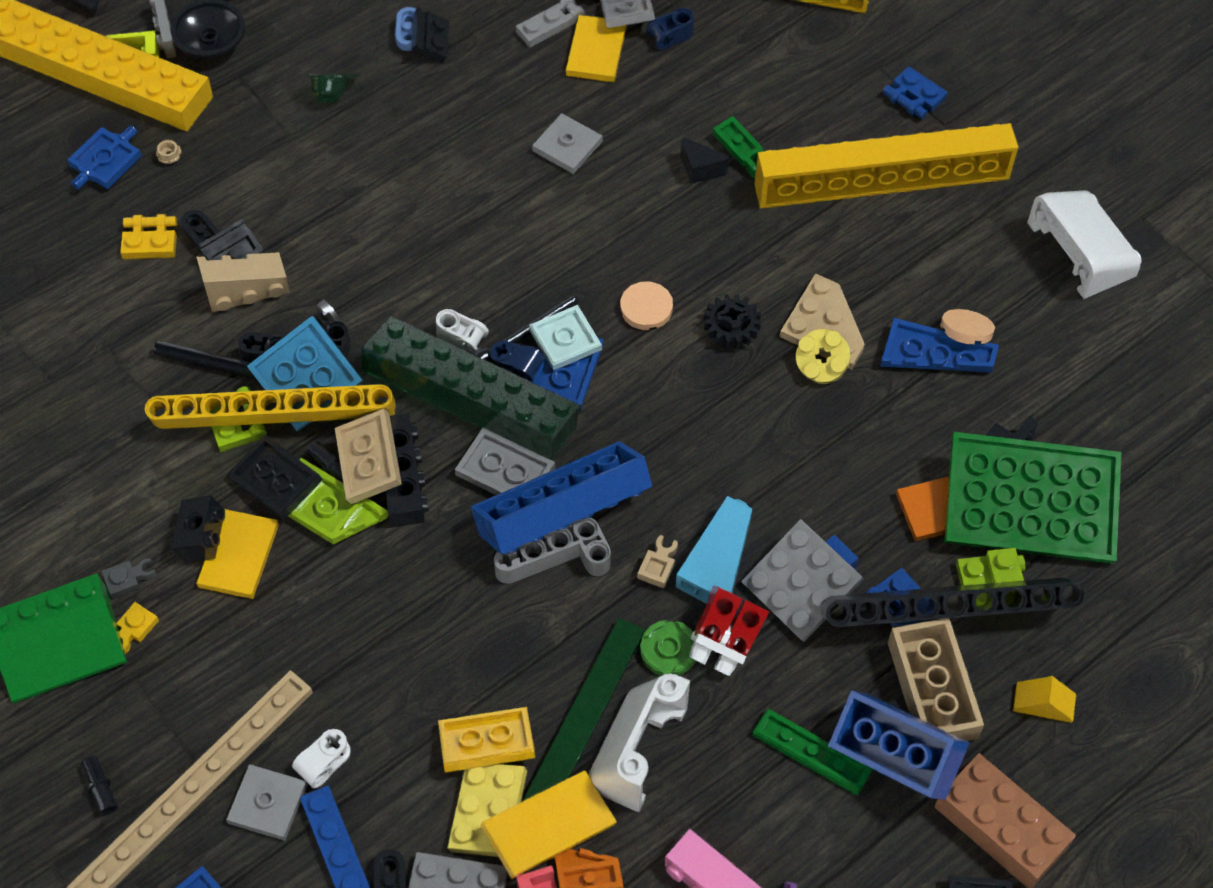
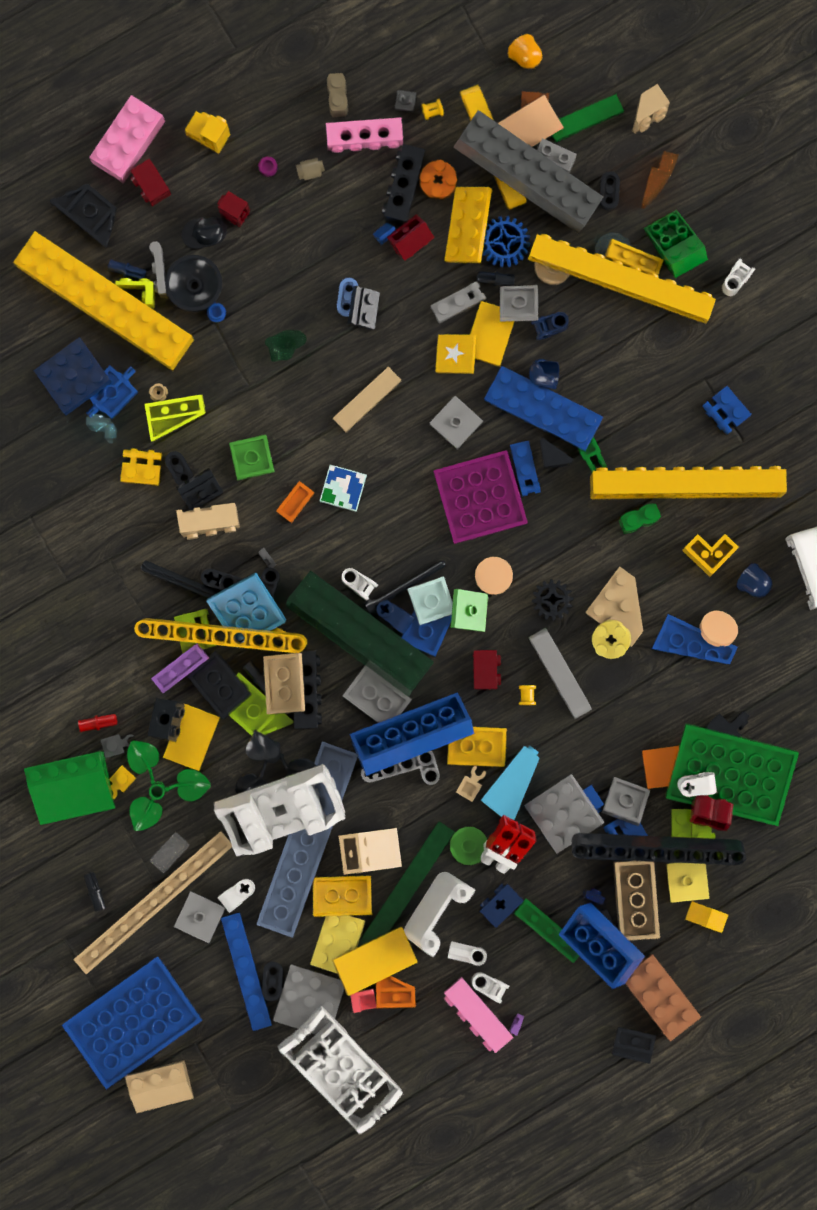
camera: 10 degrees right, 25 degrees up
none -> dark blue plate [34,337,112,415]
none -> red axle [78,714,118,732]
none -> clear light blue bracket [86,414,117,443]
none -> dark blue axle [108,259,146,280]
none -> green plant [127,740,211,831]
none -> neon yellow wedge [145,395,206,442]
none -> clear plate [149,832,190,874]
none -> medium lavender plate [151,643,209,693]
none -> blue plate [207,303,226,322]
none -> white piece [214,764,345,856]
none -> bright green plate [229,435,275,480]
none -> black plant [235,730,317,794]
none -> sand blue plate [256,742,358,938]
none -> orange tile [276,481,315,523]
none -> tile [320,465,367,512]
none -> tan tile [333,367,401,432]
none -> tan slope [339,828,402,875]
none -> magenta plate [433,450,528,544]
none -> yellow tile [435,335,476,374]
none -> yellow tile [447,727,507,767]
none -> white piece [448,941,487,966]
none -> plate [451,589,488,632]
none -> white piece [471,972,510,1004]
none -> dark red brick [473,650,501,690]
none -> dark blue brick [479,884,524,928]
none -> blue plate [484,366,603,452]
none -> blue plate [510,441,541,497]
none -> yellow bush [519,685,536,705]
none -> light grey beam [528,628,592,719]
none -> dark blue hair [529,359,560,389]
none -> clear blue plate [582,888,605,905]
none -> light grey plate [602,777,650,826]
none -> green brick [619,504,661,534]
none -> light yellow plate [666,863,709,903]
none -> white piece [677,772,717,797]
none -> yellow brick [682,534,739,577]
none -> dark red brick [690,795,733,831]
none -> dark blue hair [737,563,773,597]

